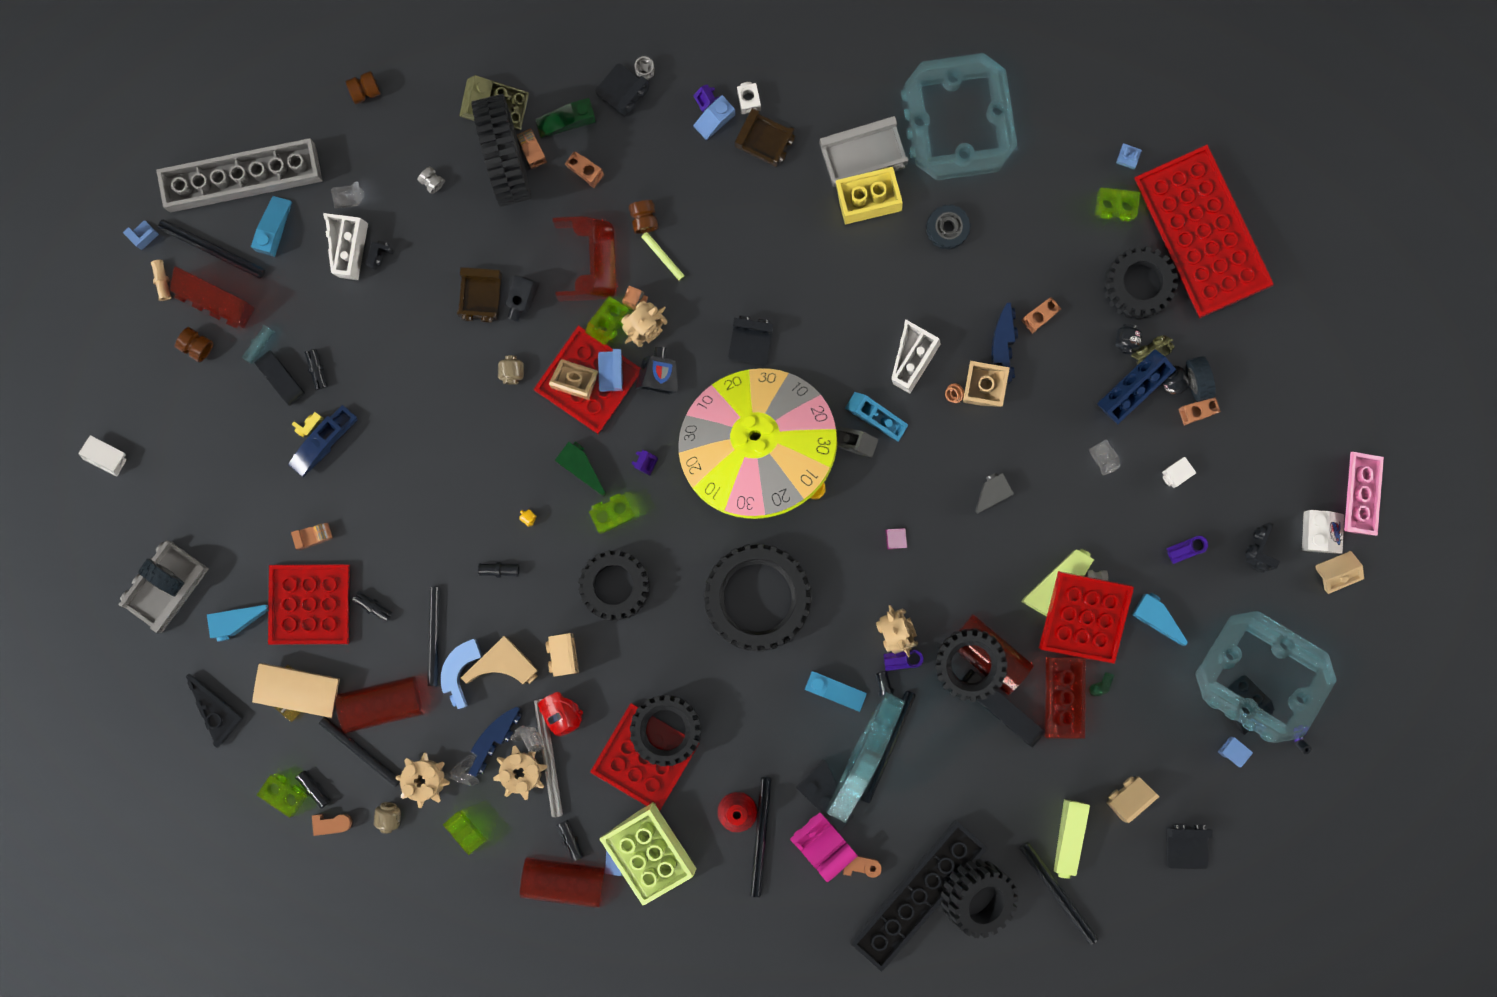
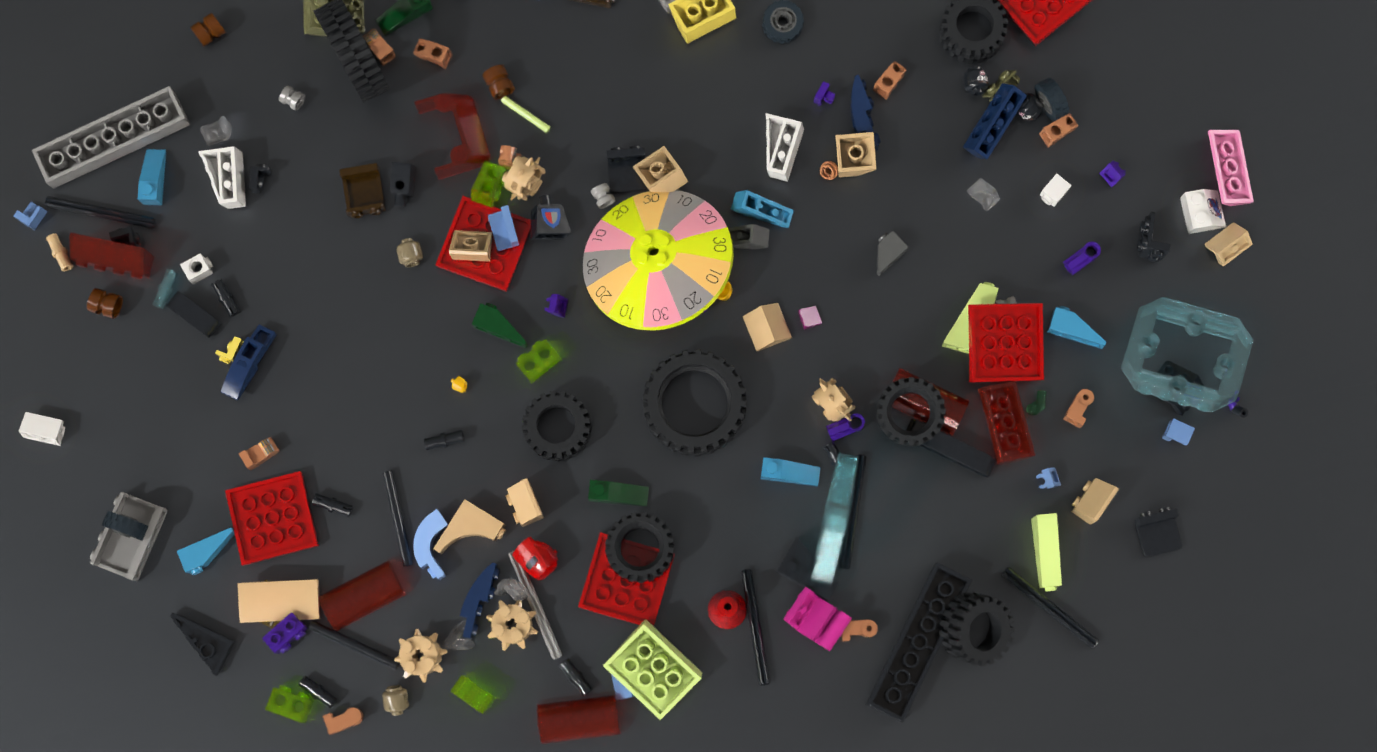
camera: 15 degrees left, 5 degrees down
none -> black bracket [109,226,141,251]
none -> white brick [180,253,213,284]
none -> dark purple bracket [262,613,308,654]
none -> dark green slope [588,480,649,507]
none -> light grey wheel [591,183,616,209]
none -> tan slope [633,146,688,192]
none -> tan slope [743,303,792,352]
none -> dark purple tile [814,81,835,106]
none -> medium blue tile [1036,467,1061,489]
none -> nougat leg [1063,389,1094,428]
none -> dark purple tile [1099,160,1126,187]

